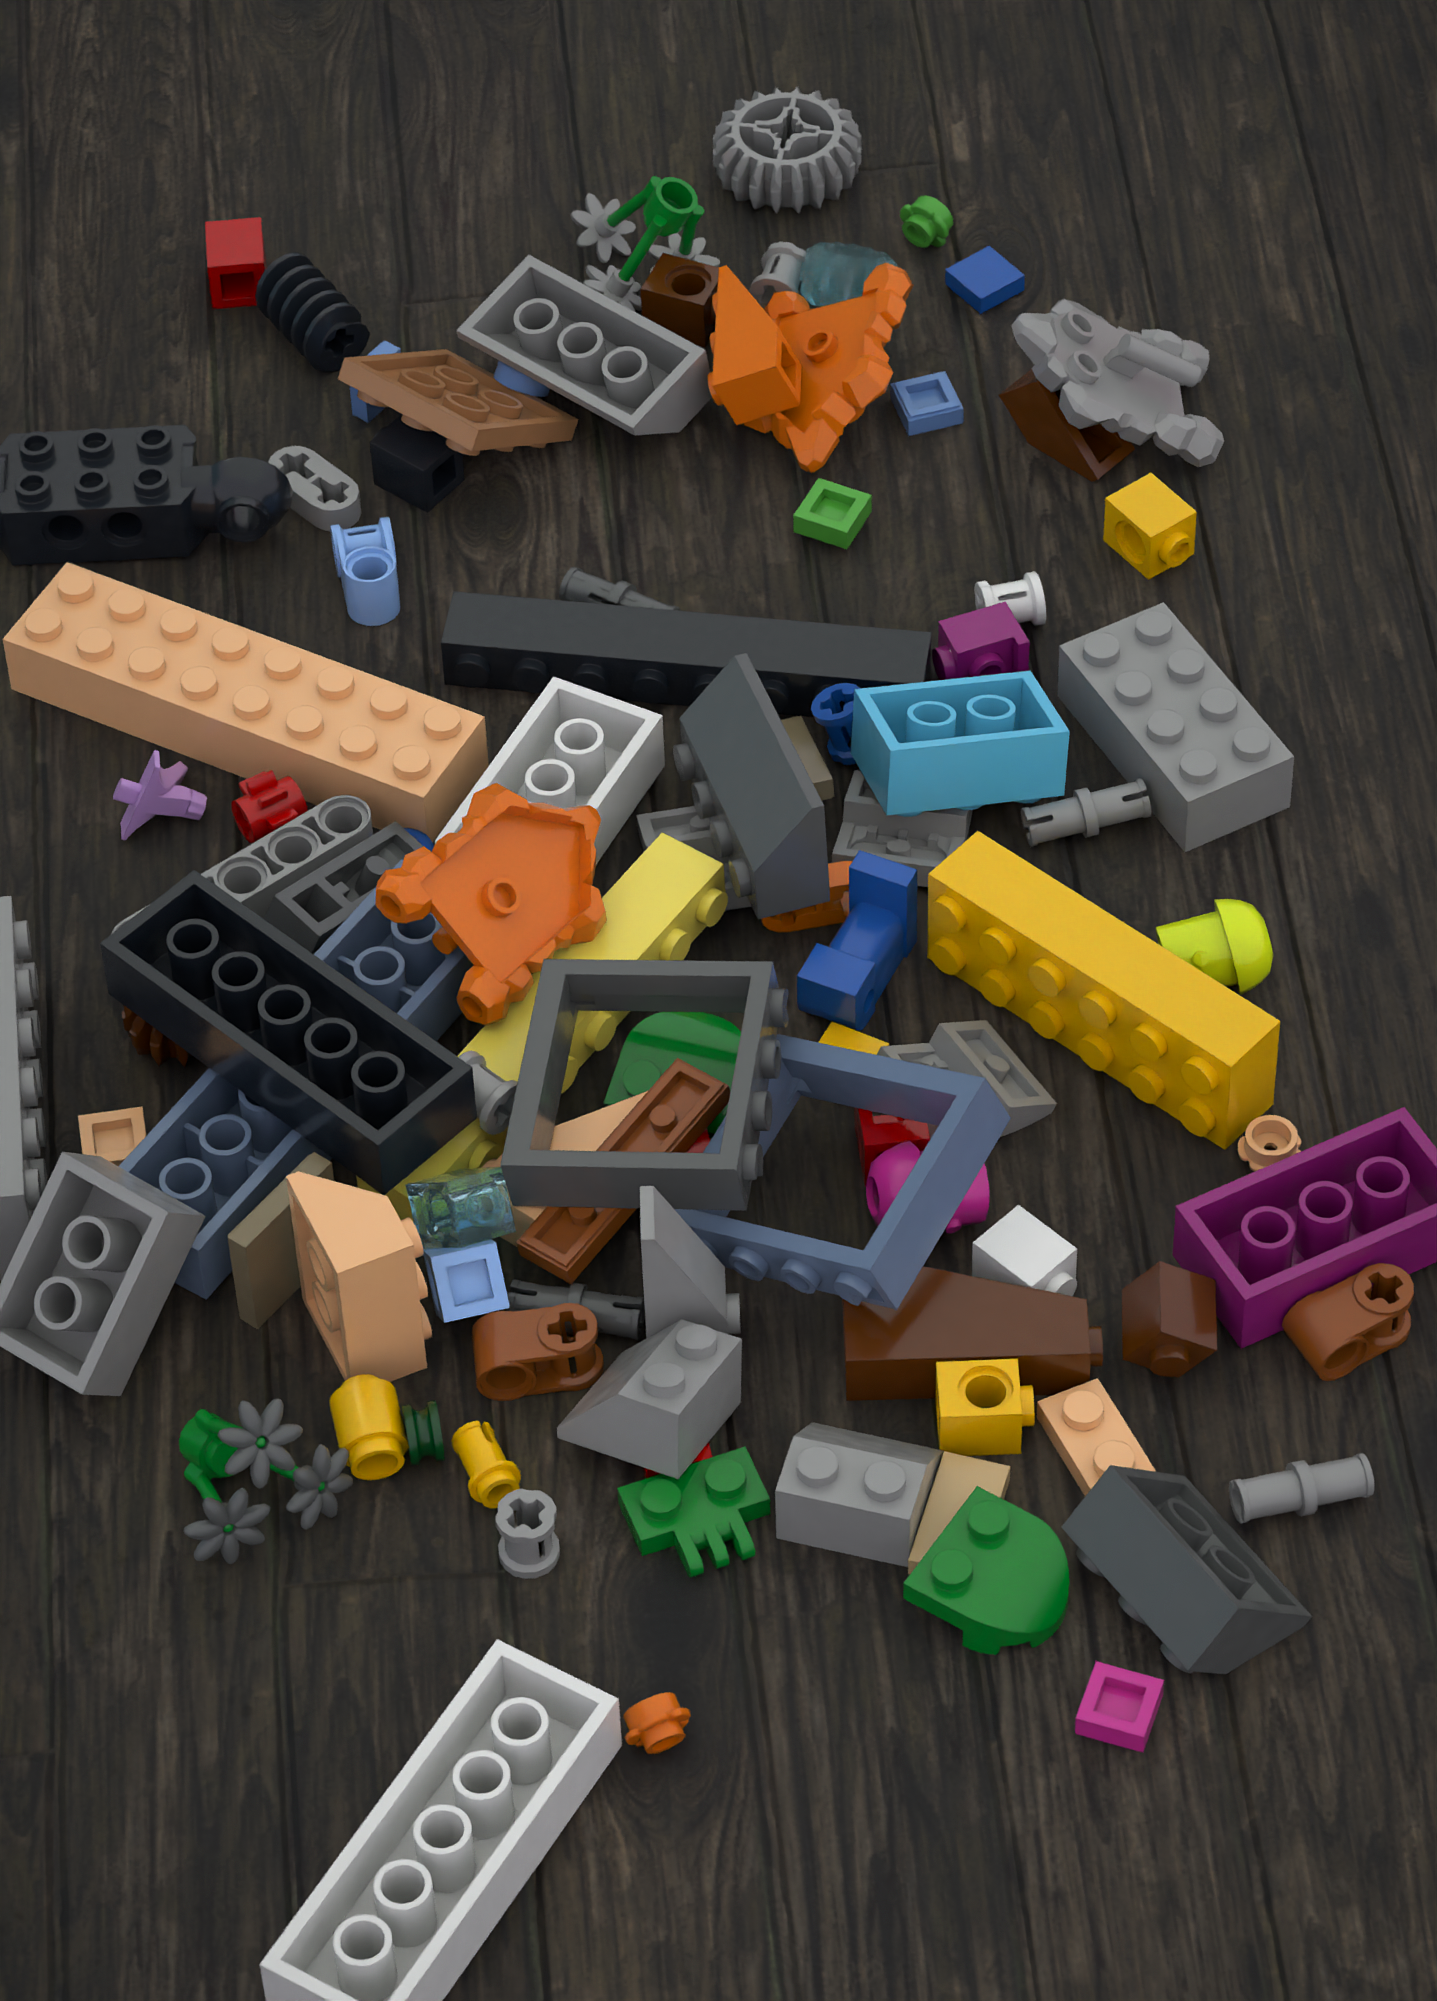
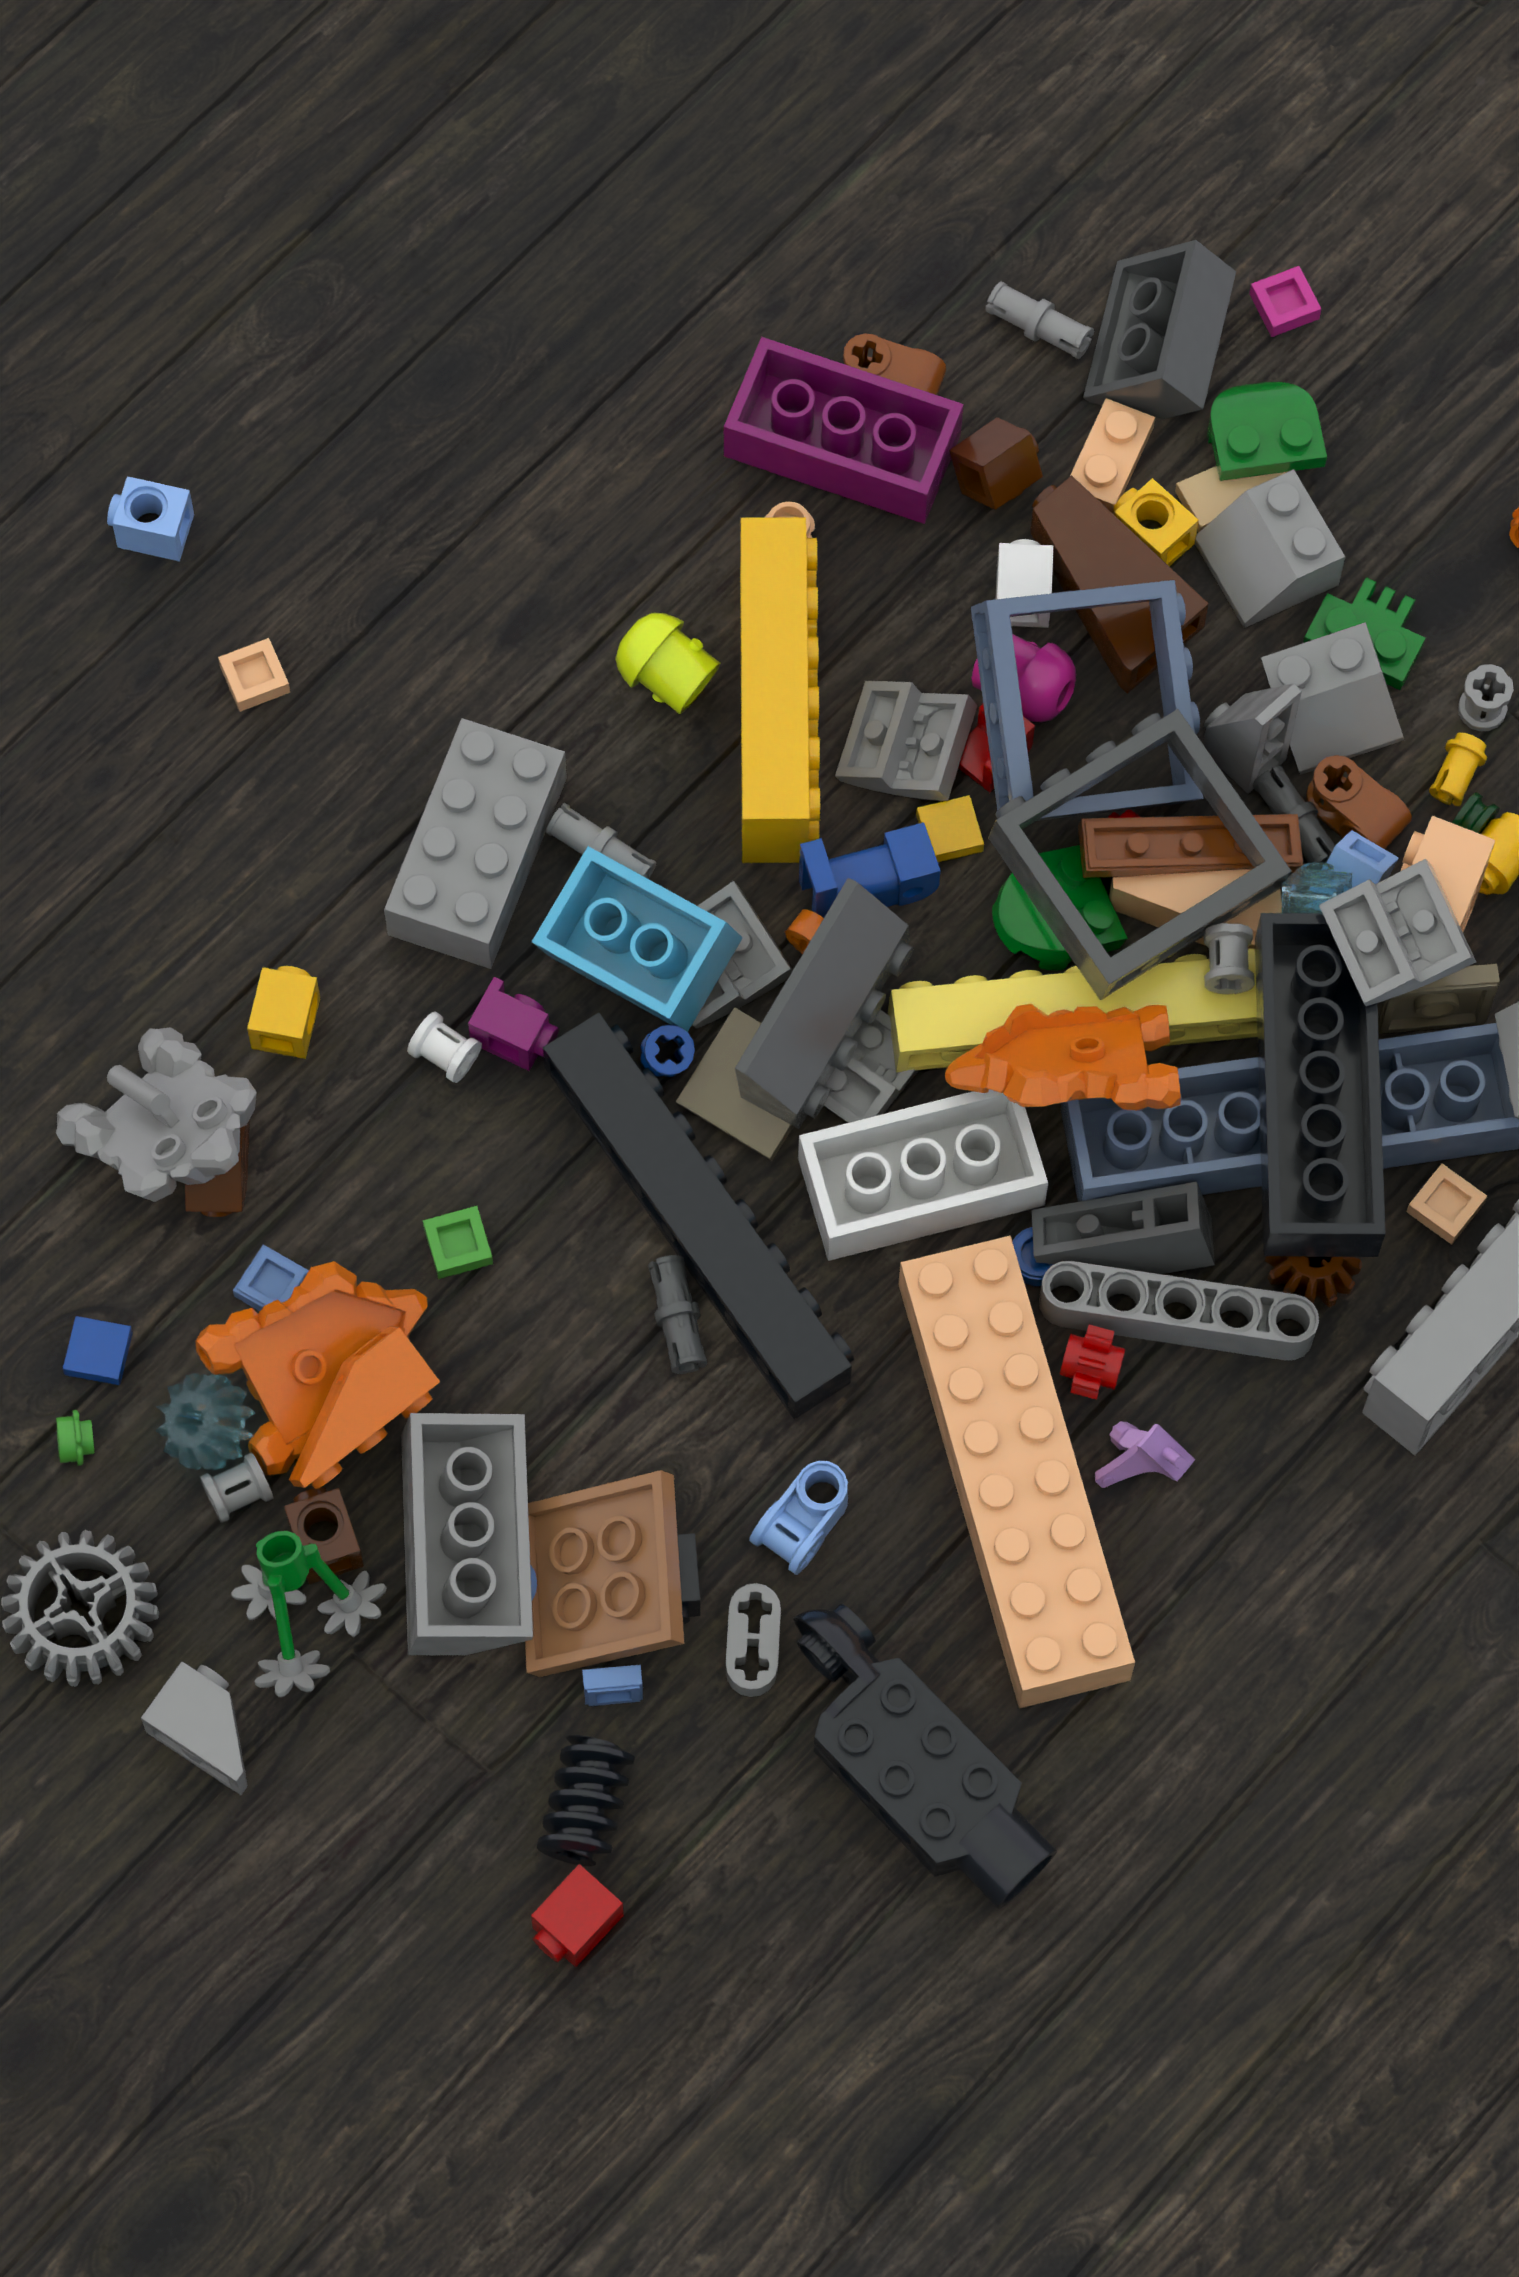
camera: 135 degrees left, 20 degrees up
none -> light grey slope [141,1662,248,1795]
none -> light grey slope [1319,859,1476,1006]

